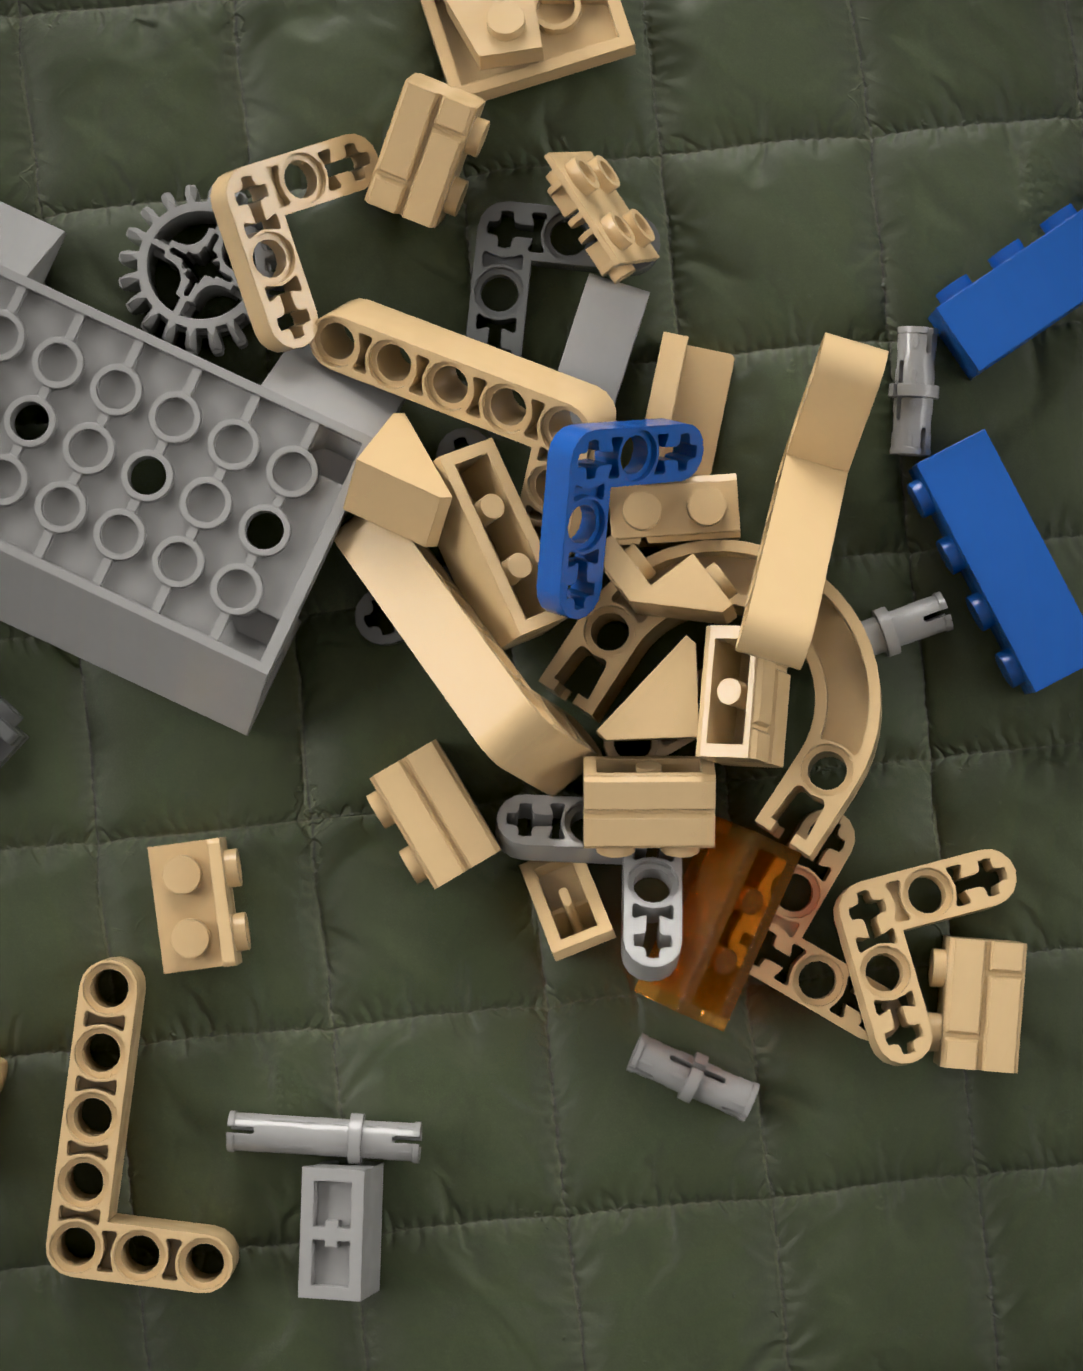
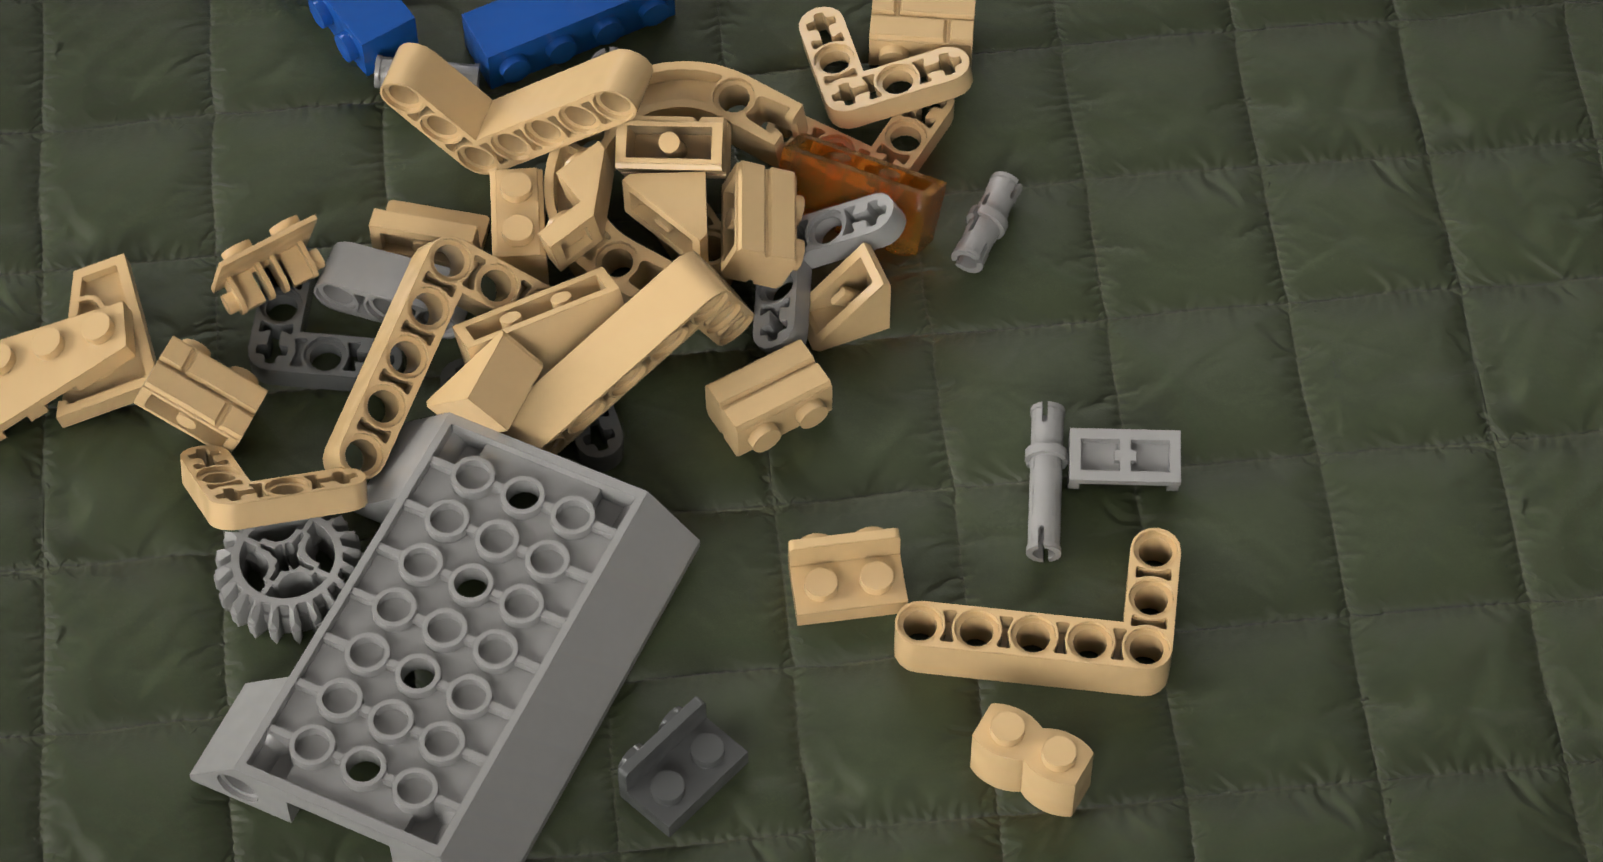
camera: 90 degrees left, 30 degrees down
blue beam [536,418,704,619] -> none

